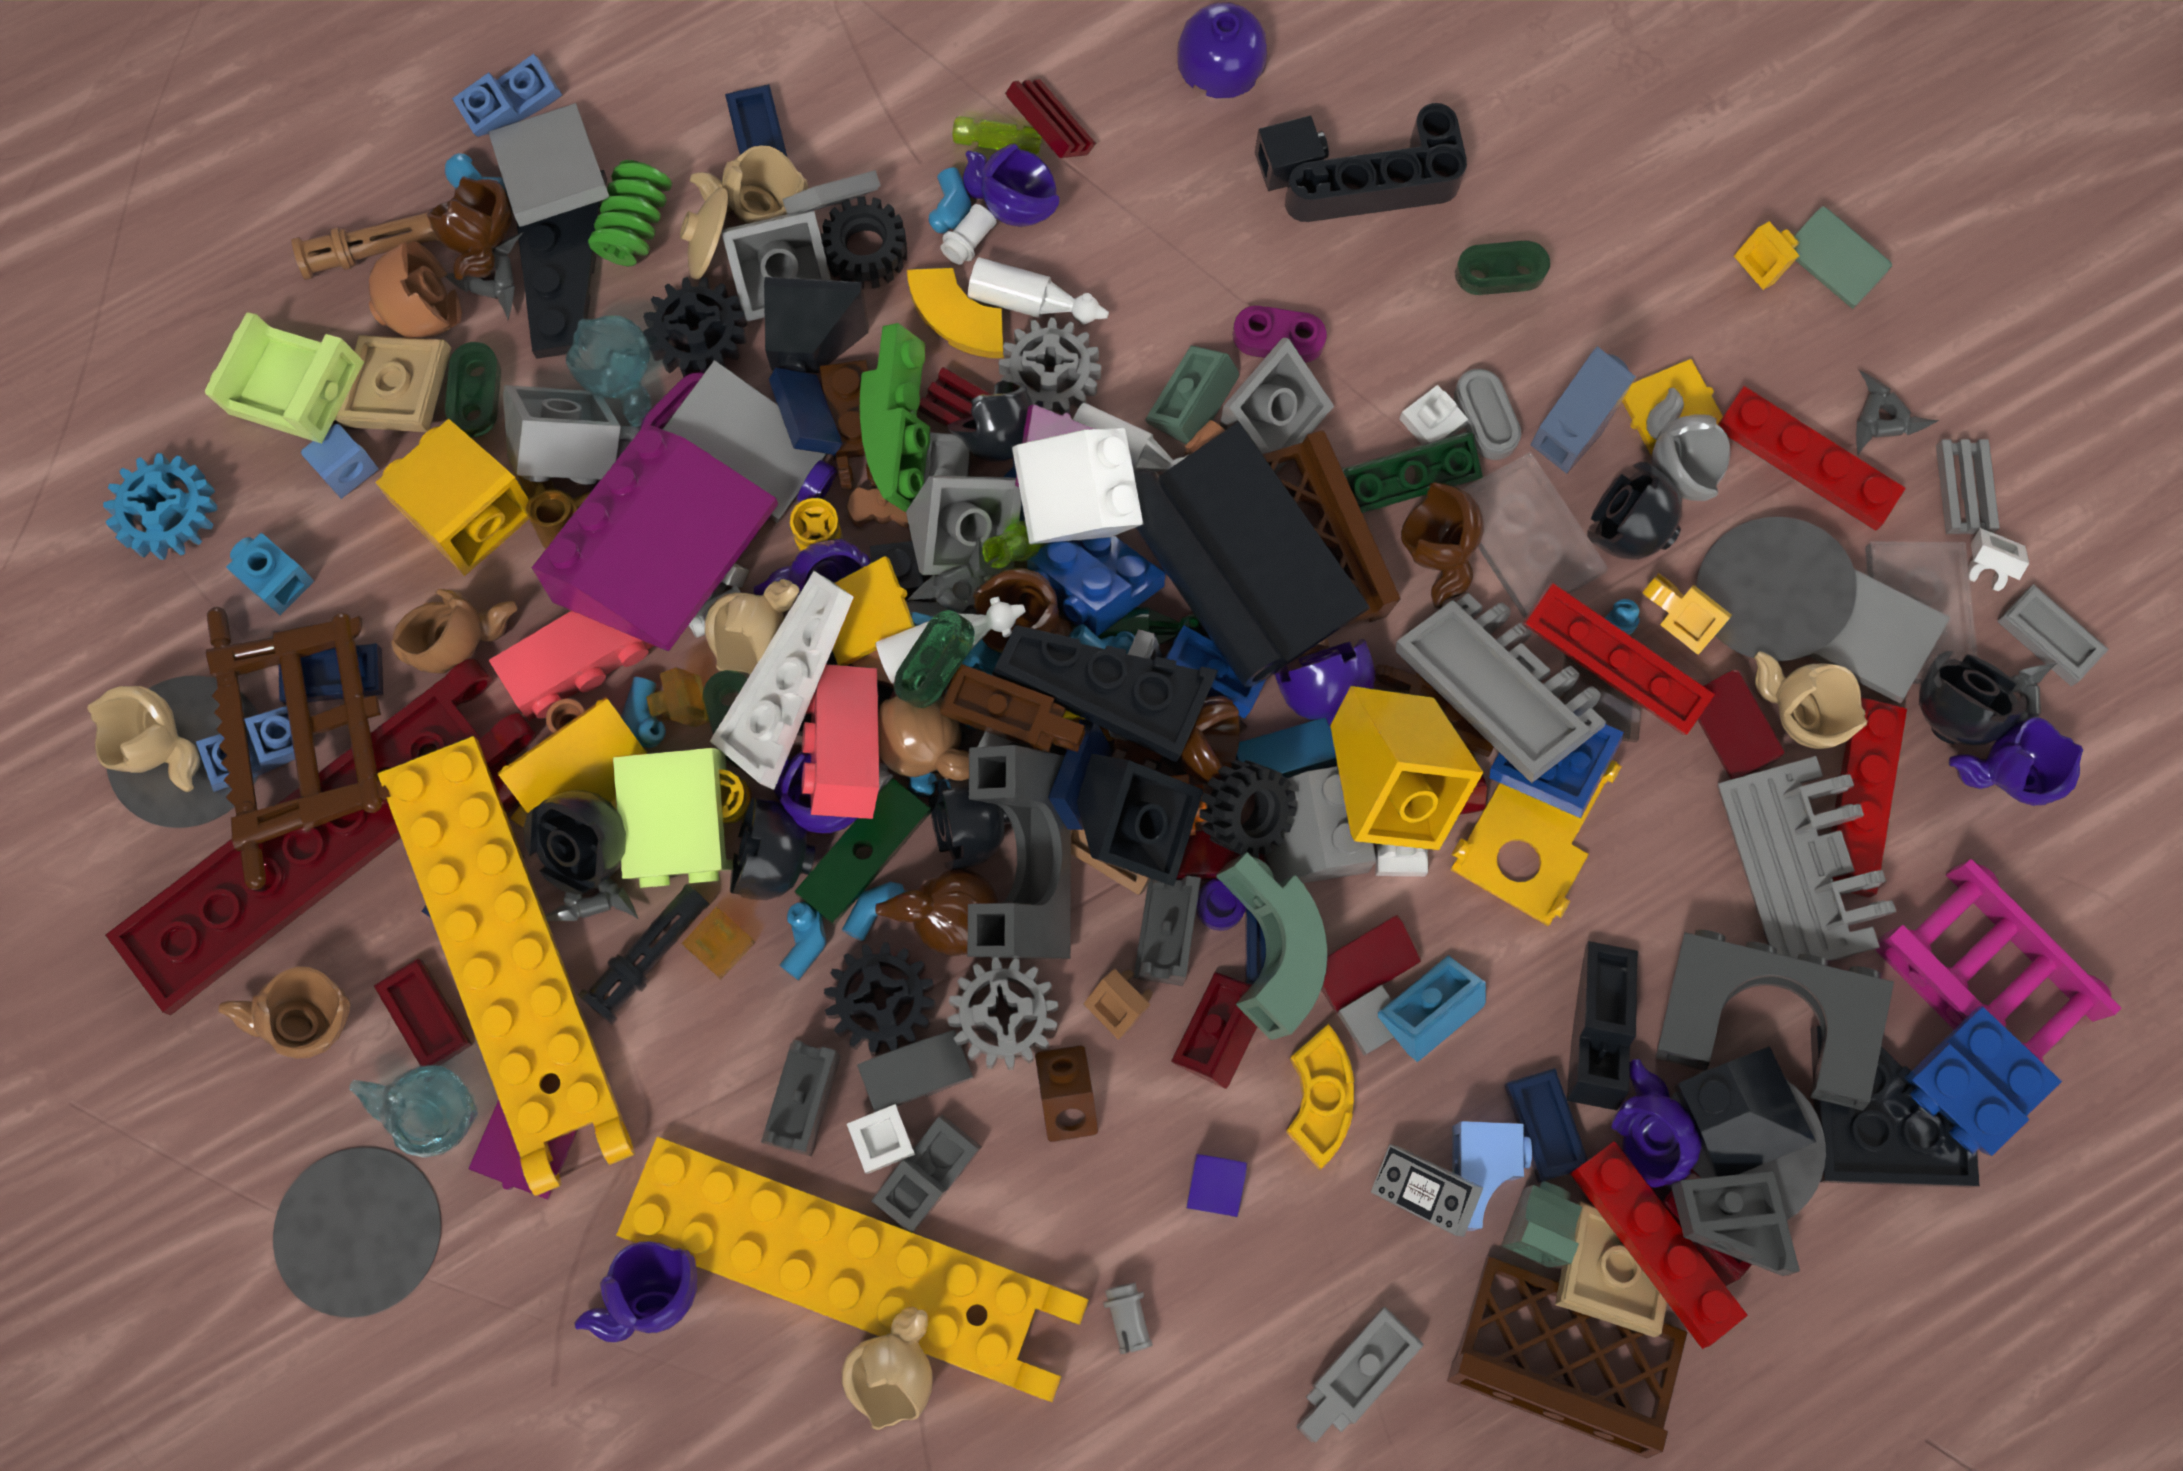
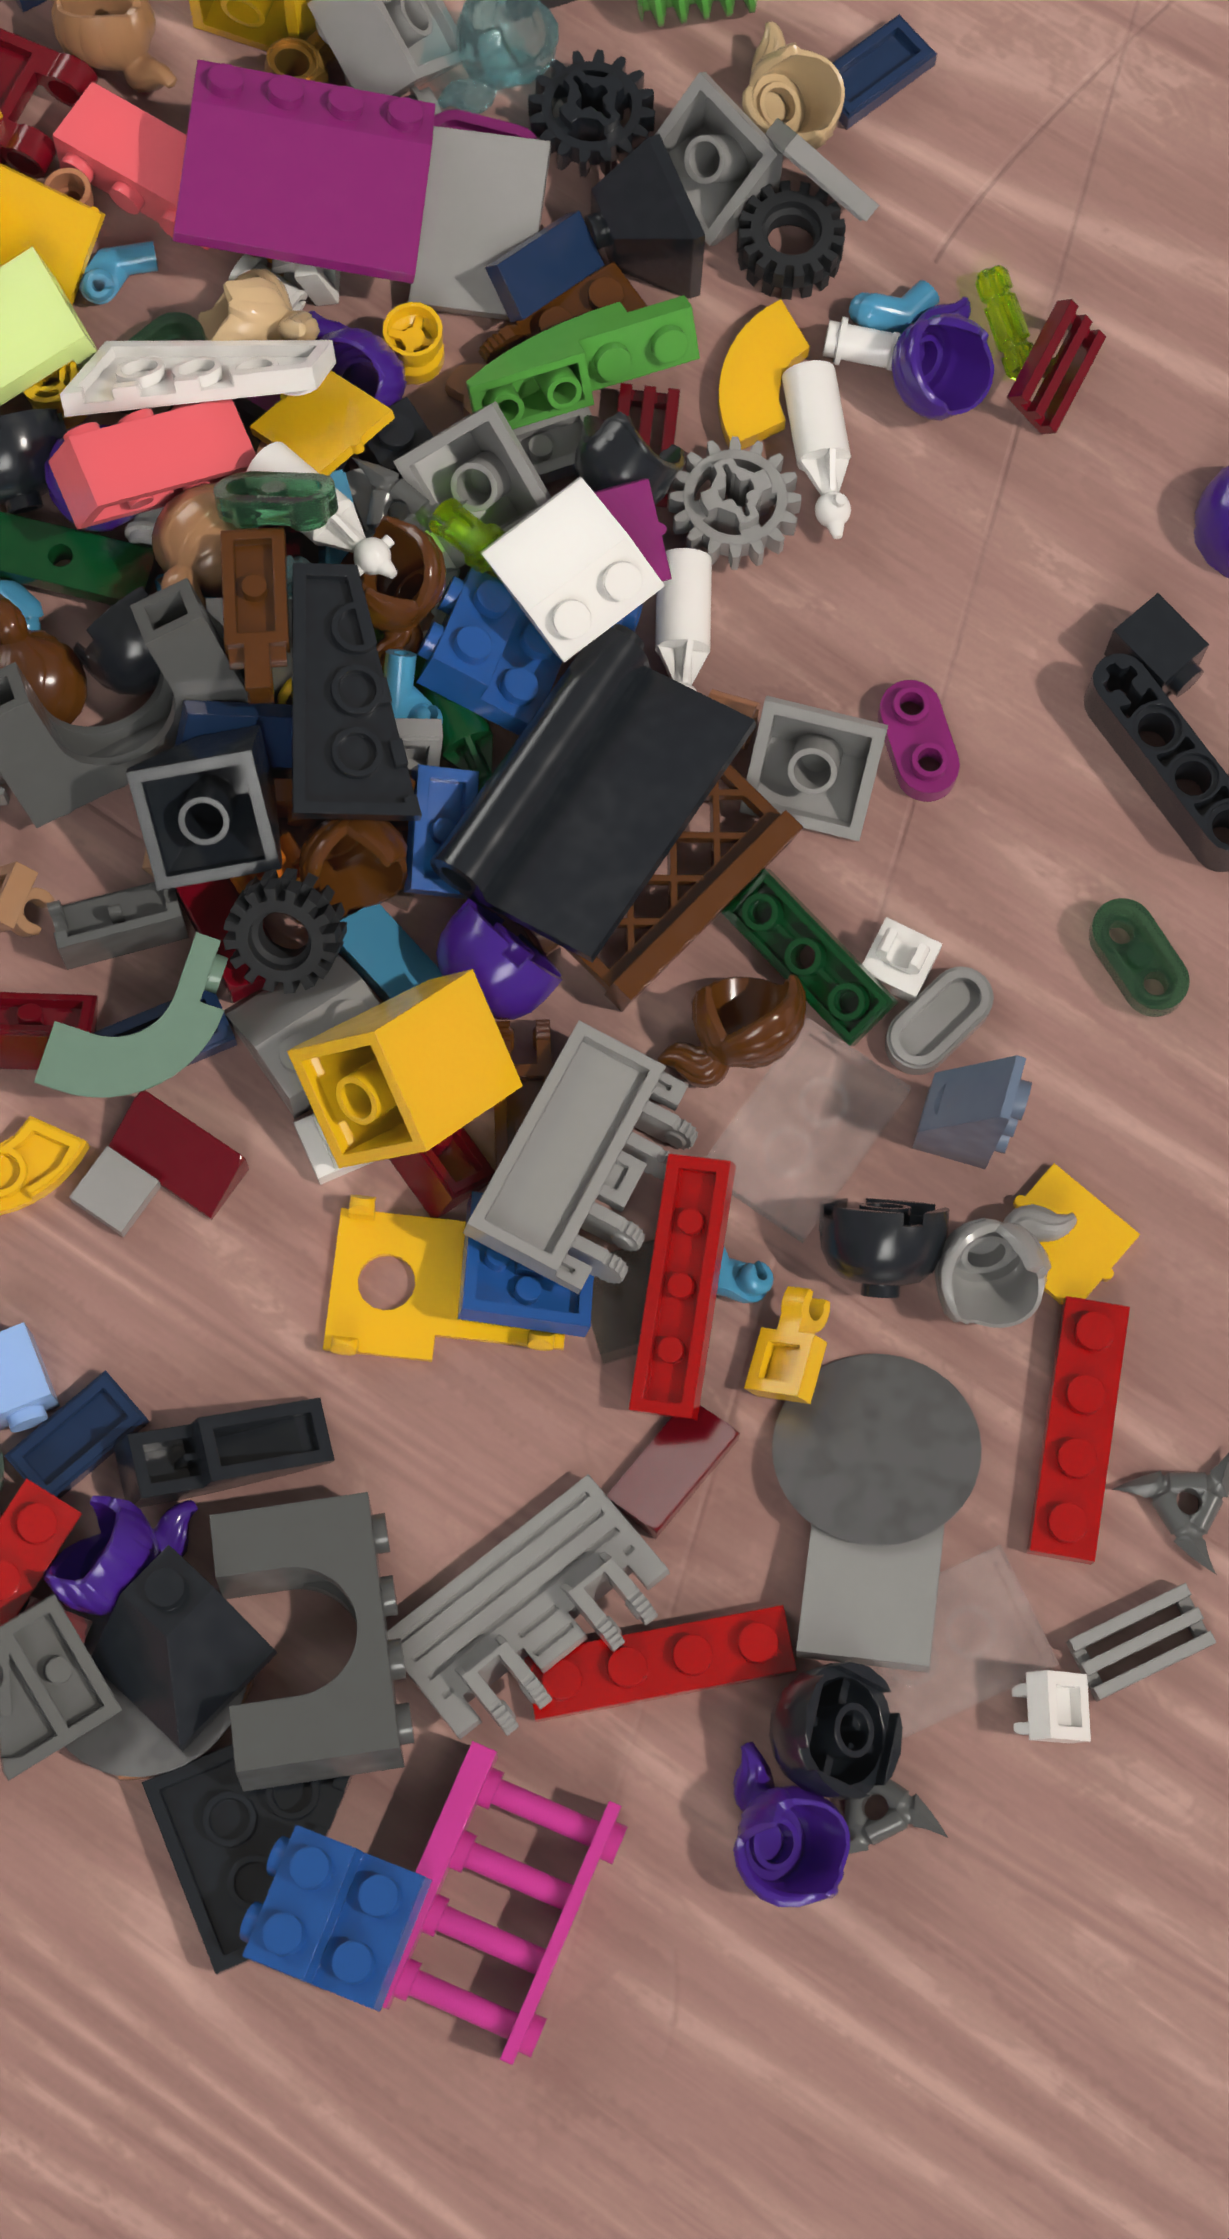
camera: 65 degrees right, 0 degrees up
clear yellow tile [646,667,711,728] -> none
tan dish [680,187,728,280] -> none
dark purple tile [797,460,837,502] -> none
sand green slope [1145,345,1239,444] -> none
dark purple tile [1196,879,1246,931] -> none
dark azure slope [1378,955,1486,1062] -> none
tan hair [1754,651,1867,749] -> none
light grey tile [1997,584,2109,687] -> none

